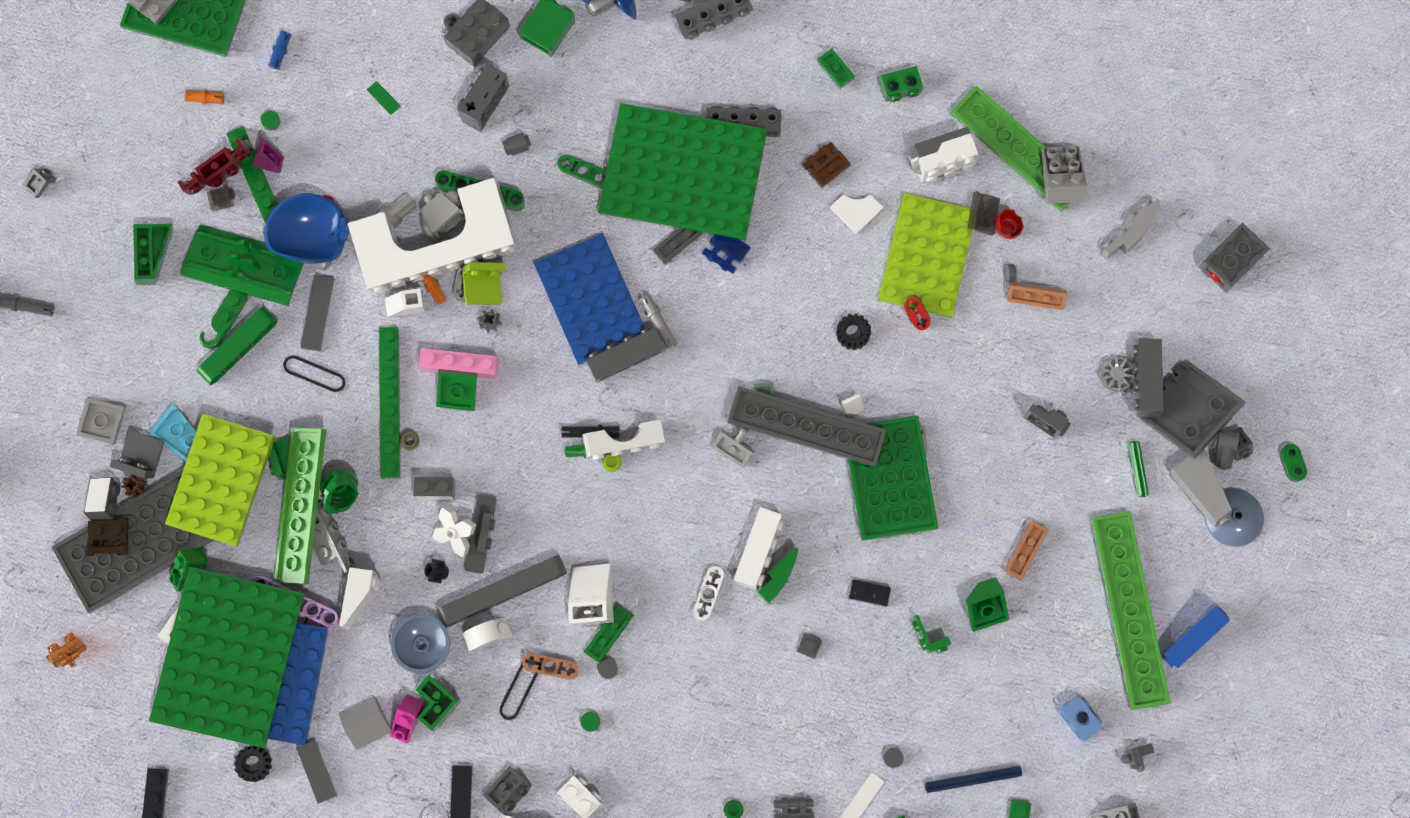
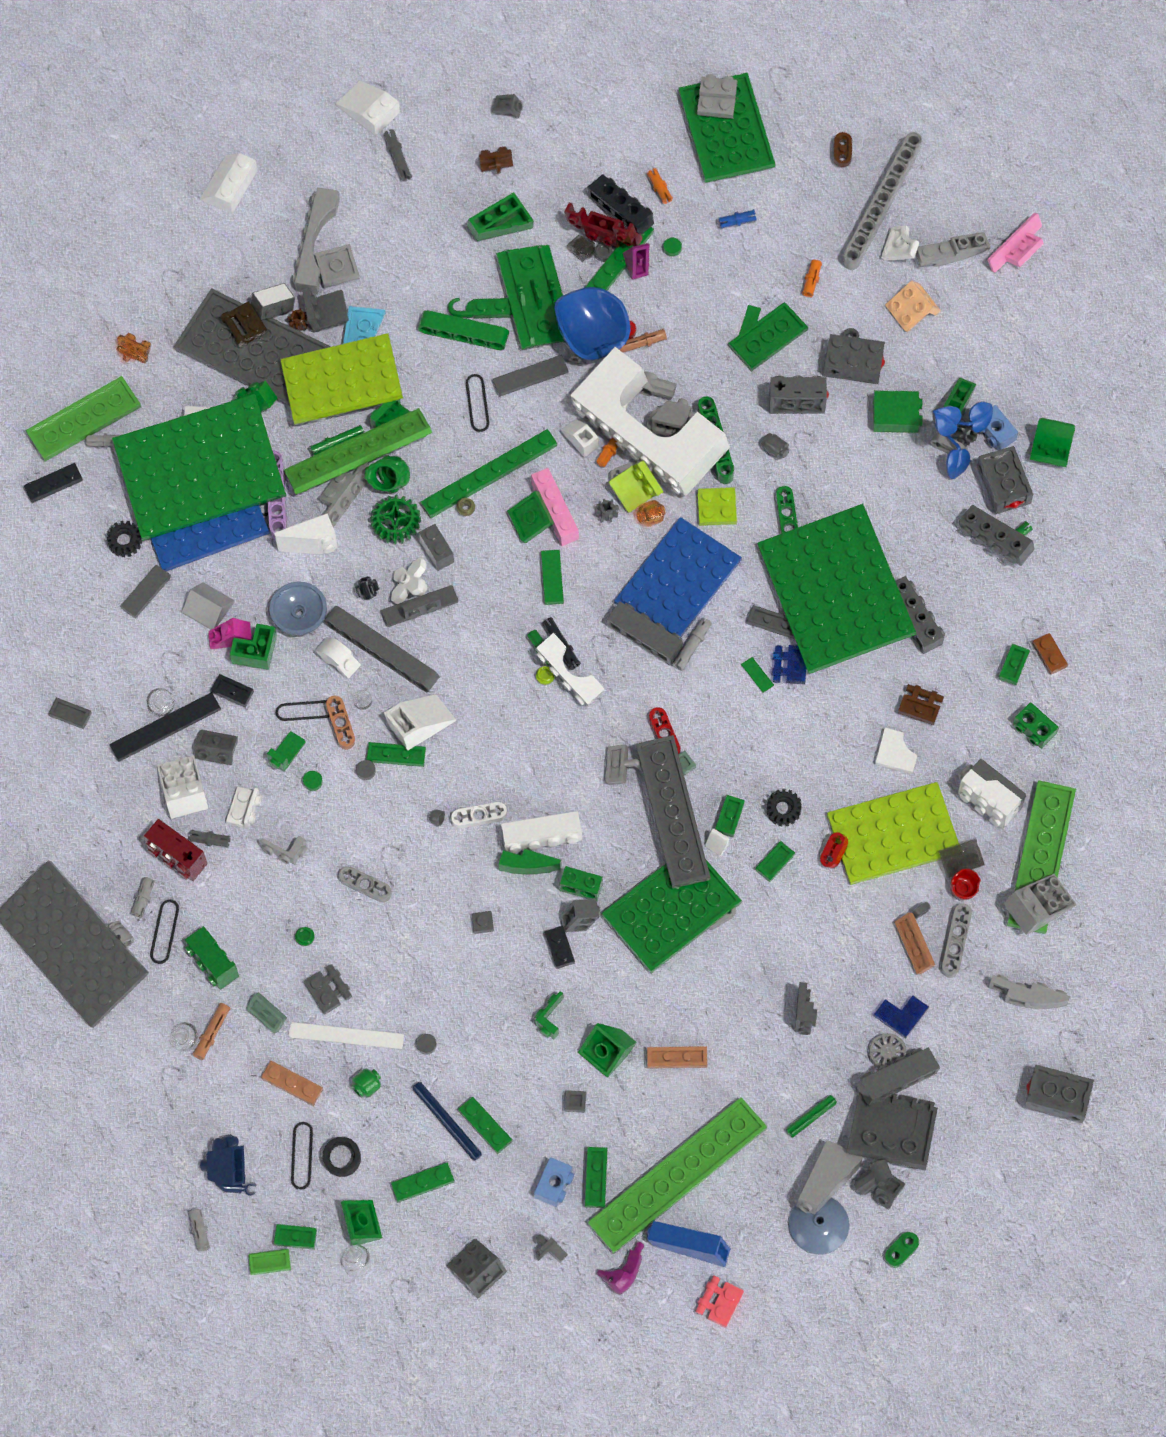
camera: 60 degrees right, 10 degrees down
none -> bright green plate [26,376,141,461]
none -> light grey axle [86,433,123,448]
none -> black plate [211,674,254,708]
none -> light grey bracket [260,836,307,865]
none -> green bracket [267,731,306,772]
none -> light grey arch [293,187,340,295]
none -> green pin [309,425,364,456]
none -> light grey beam [339,866,392,902]
none -> green gear [370,494,421,544]
none -> dark grey hinge [429,810,445,826]
none -> green plate [458,1097,513,1154]
none -> reddish brown hips [479,146,513,174]
none -> green tile [541,549,564,605]
none -> green brick [560,866,603,902]
none -> dark grey brick [561,899,600,932]
none -> dark grey plate [565,1090,586,1113]
none -> green plate [585,1147,608,1208]
none -> black brick [587,174,654,235]
none -> dark grey tile [595,243,613,262]
none -> magenta animal [596,1241,645,1295]
none -> nougat pin [619,328,667,353]
none -> clear orange head [636,500,666,527]
none -> red beam [649,707,681,754]
none -> coral plate [695,1275,744,1328]
none -> lime plate [698,487,737,526]
none -> green plate [715,795,745,837]
none -> green tile [728,302,808,371]
none -> green sticker [741,657,774,693]
none -> green tile [755,841,795,882]
none -> orange pin [802,259,822,297]
none -> clear blue plate [874,996,929,1039]
none -> light grey beam [942,904,972,978]
none -> dark orange plate [1032,633,1068,675]

